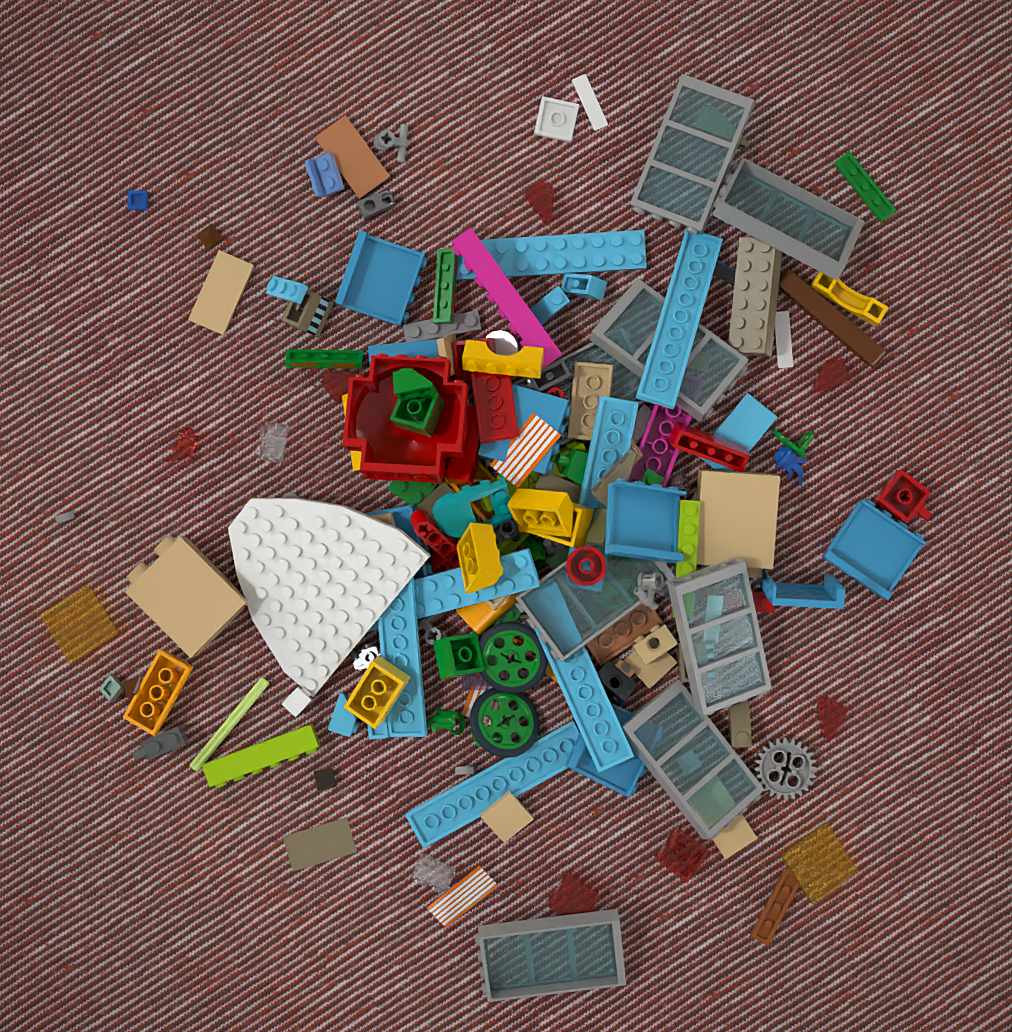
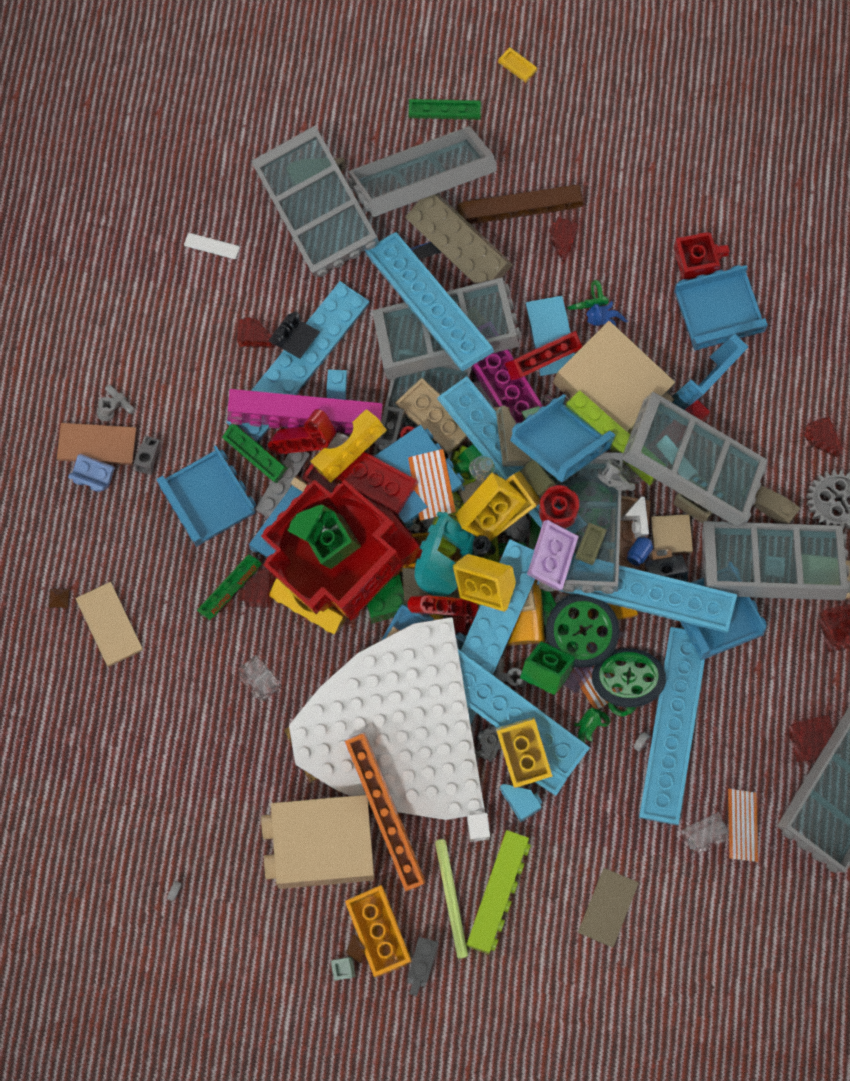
camera: 50 degrees left, 15 degrees down
clear yellow plate [39,584,120,664] -> none
clear red piece [166,427,199,462] -> none
medium azure plate [266,276,308,305] -> none
dark tan slope [281,290,334,338] -> none
dark brown tile [314,768,337,790] -> none
tan tile [480,790,534,843] -> none
white tile [534,96,579,143] -> none
medium azure slope [561,273,607,300] -> none
tan brick [632,623,678,665] -> none
white sticker [775,311,793,368] -> none
yellow arch [810,271,889,327] -> none
none -> black hinge [268,311,320,359]
none -> red beam [268,409,336,454]
none -> orange brick [345,732,425,891]
none -> clear brick [469,456,496,482]
none -> yellow tile [498,47,537,83]
none -> lavender plate [527,520,579,591]
none -> olive tile [575,523,607,566]
none -> white slope [620,497,649,539]
none -> blue brick [627,537,653,566]

